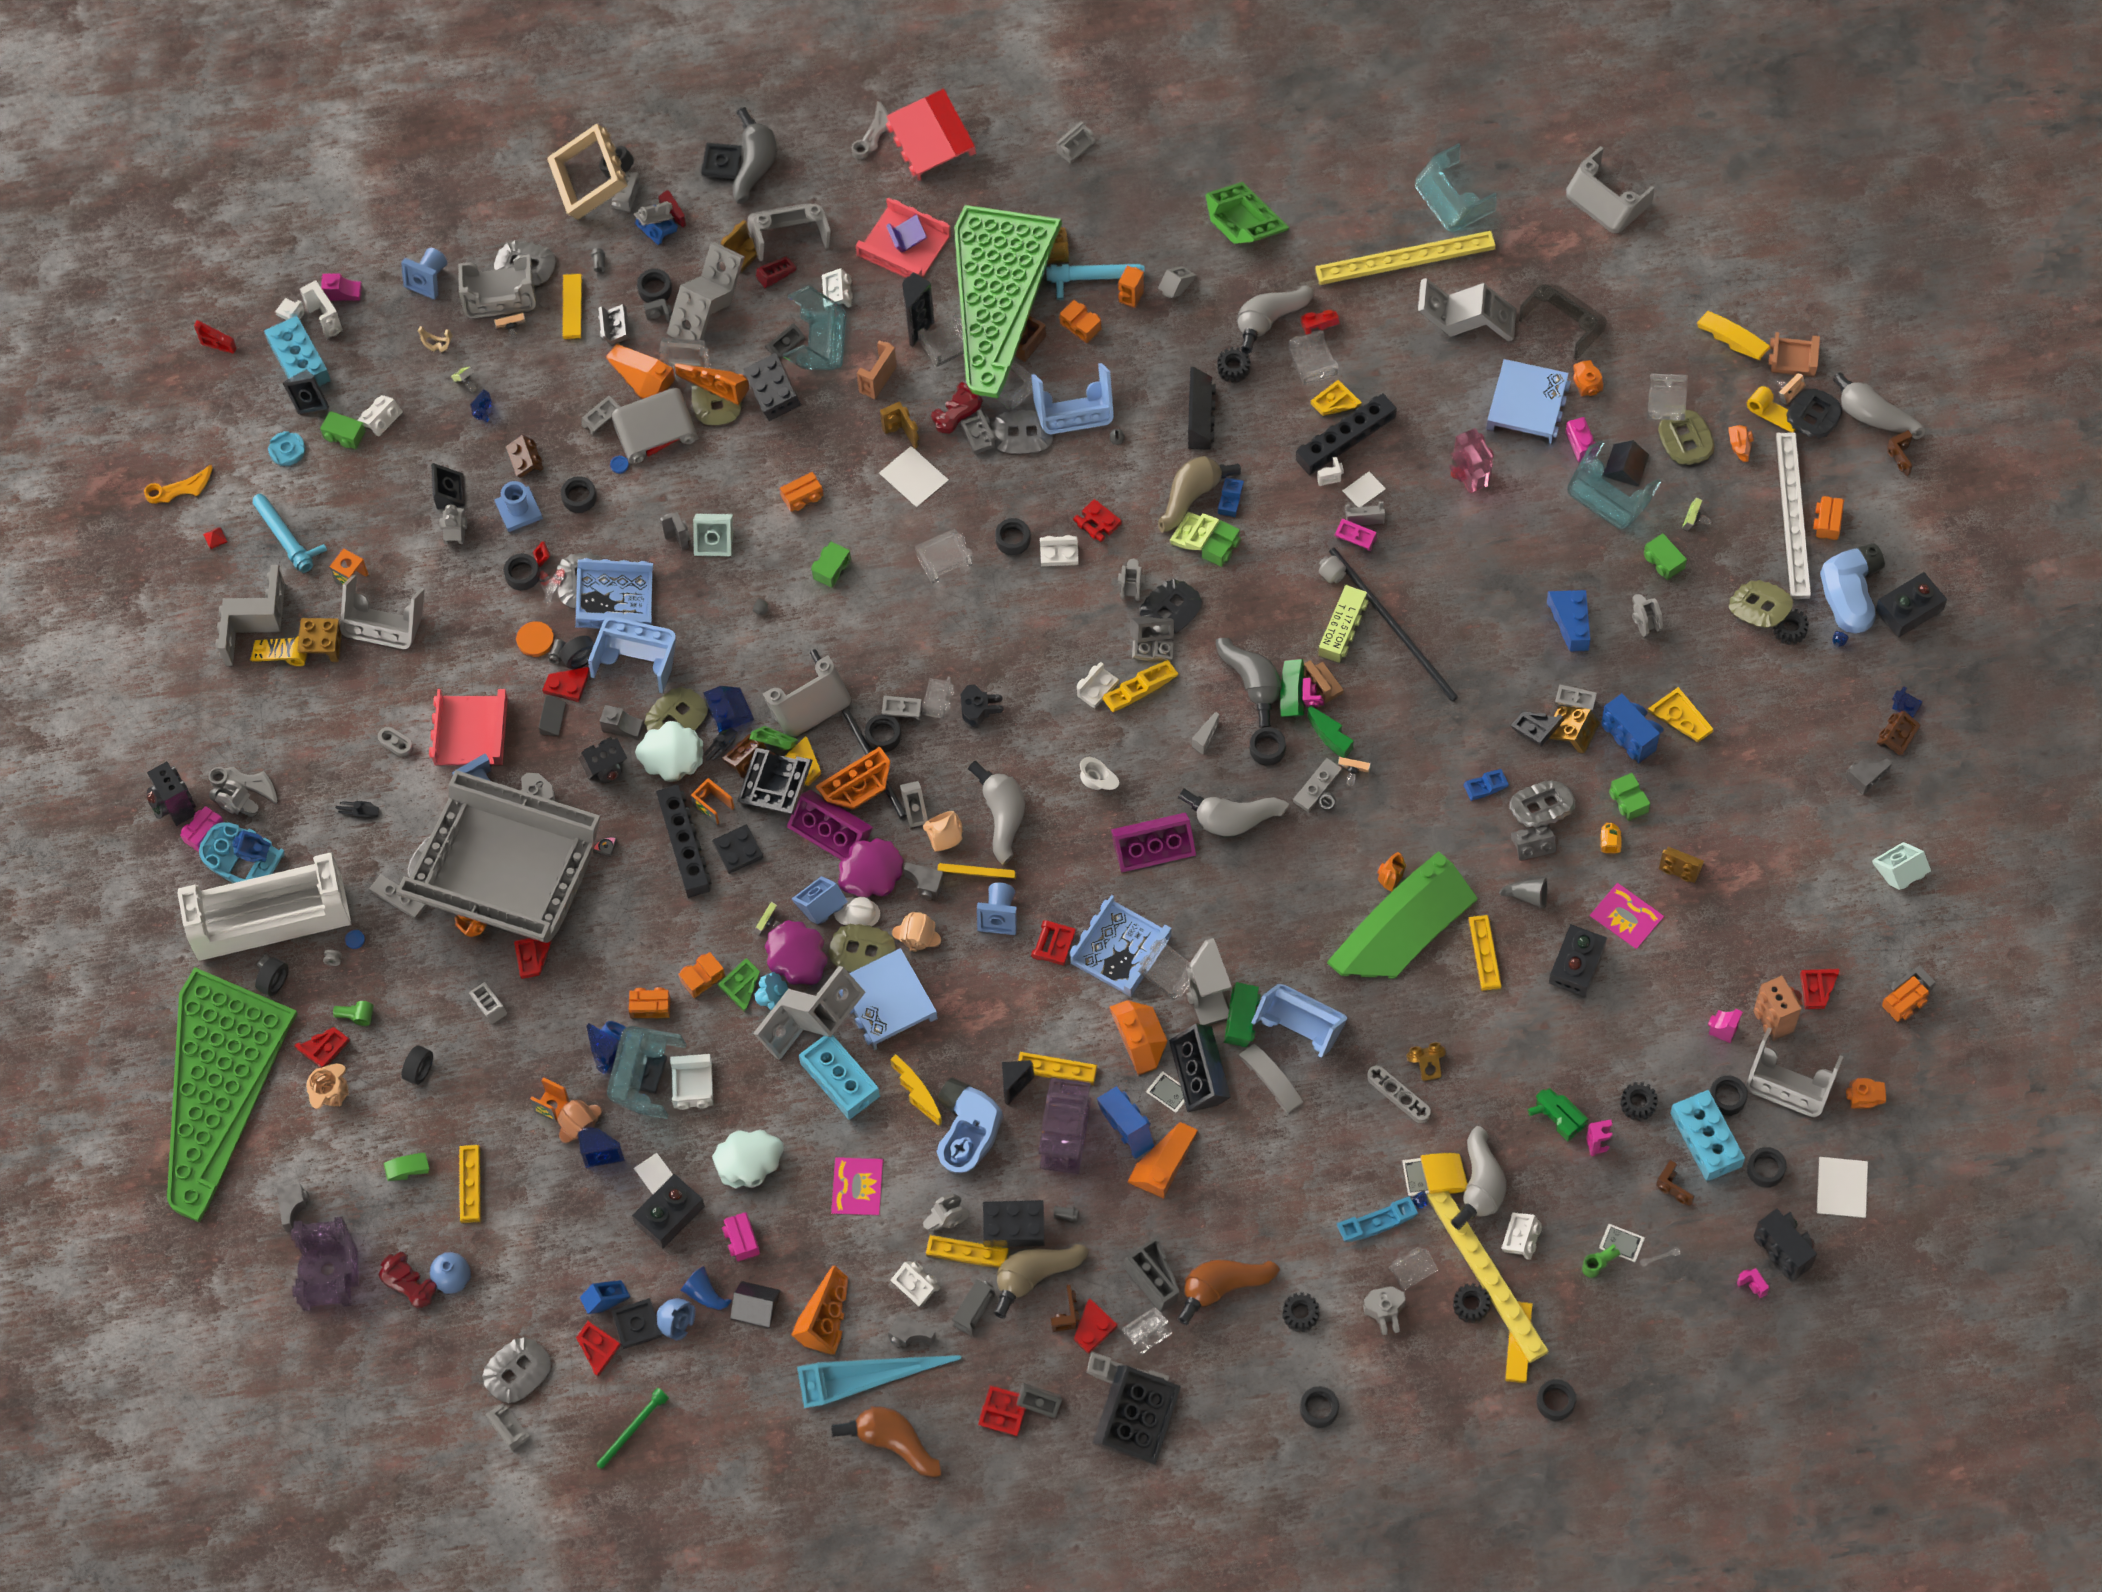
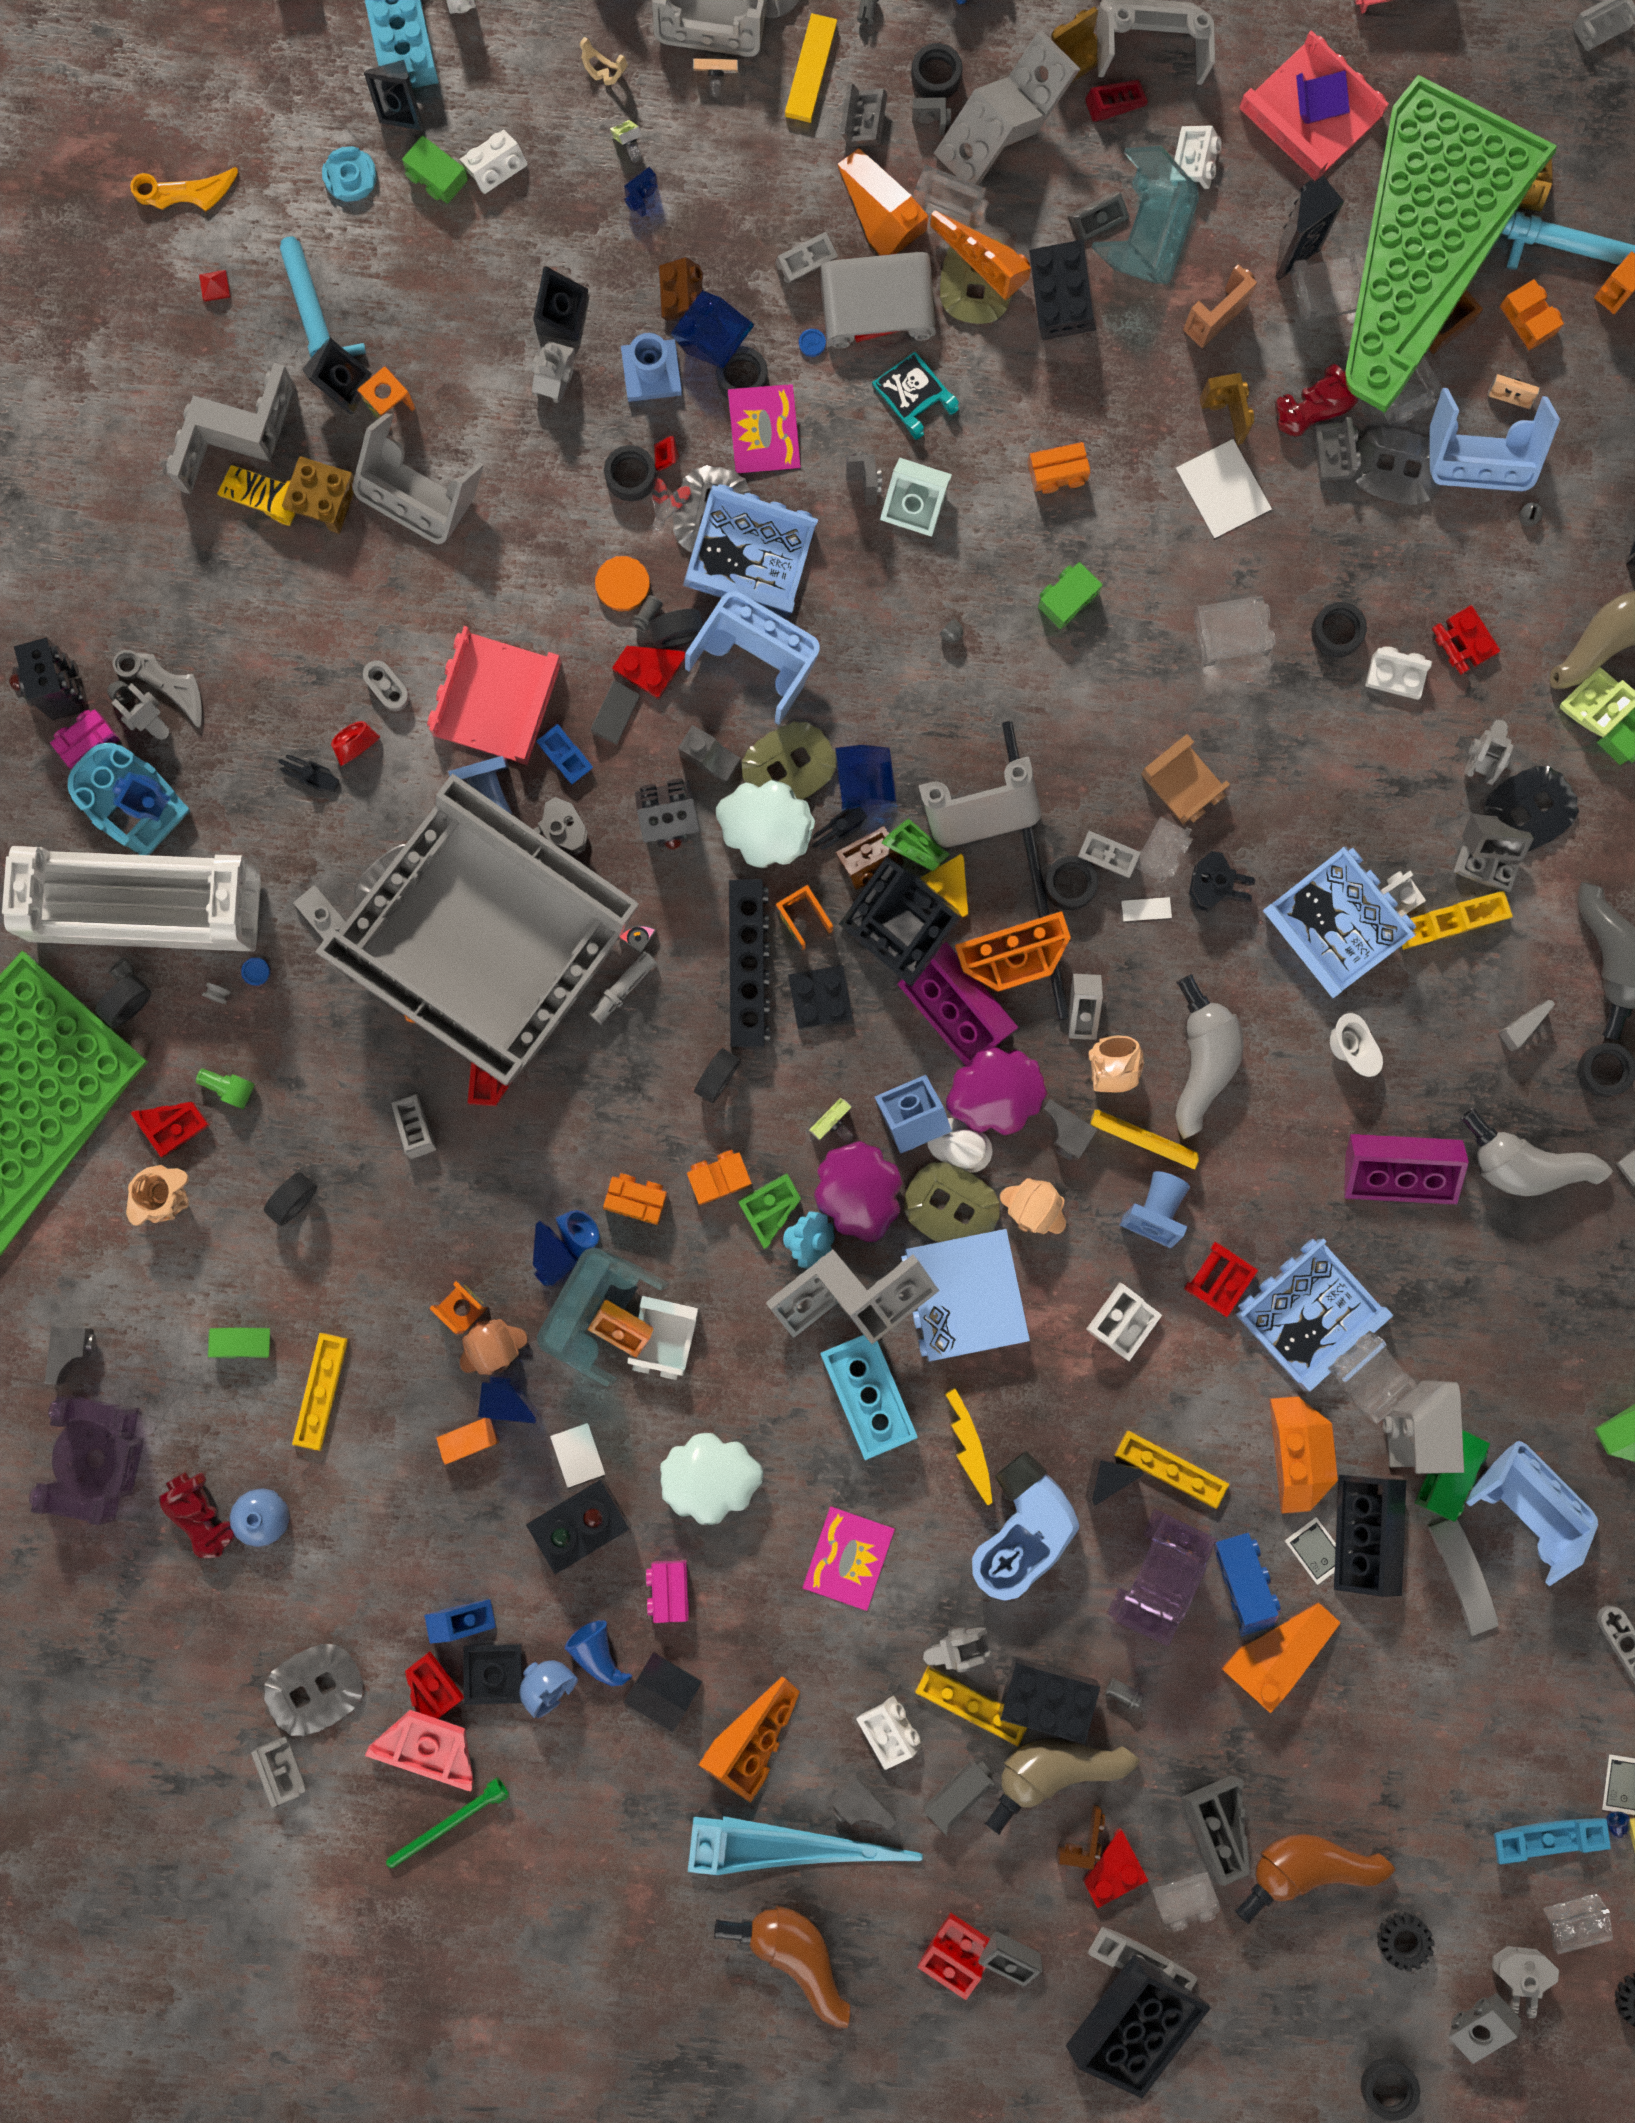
camera: 10 degrees right, 20 degrees up
none -> black slope [302,338,372,415]
none -> red piece [331,721,380,766]
none -> coral wing [365,1710,474,1792]
none -> orange slope [436,1416,500,1465]
none -> blue slope [536,724,593,785]
none -> orange slope [587,1300,653,1358]
none -> light grey pin [588,951,657,1025]
none -> clear blue slope [671,290,754,369]
none -> black tyre [694,1048,741,1104]
none -> dark pink sticker [728,384,801,473]
none -> flag [872,352,959,440]
none -> white brick [1086,1283,1162,1361]
none -> white sticker [1122,897,1172,921]
none -> medium nougat panel [1141,734,1230,825]
none -> light blue panel [1263,846,1416,998]
none -> dark grey brick [1449,1993,1521,2064]
none -> light nougat piece [1487,369,1540,409]

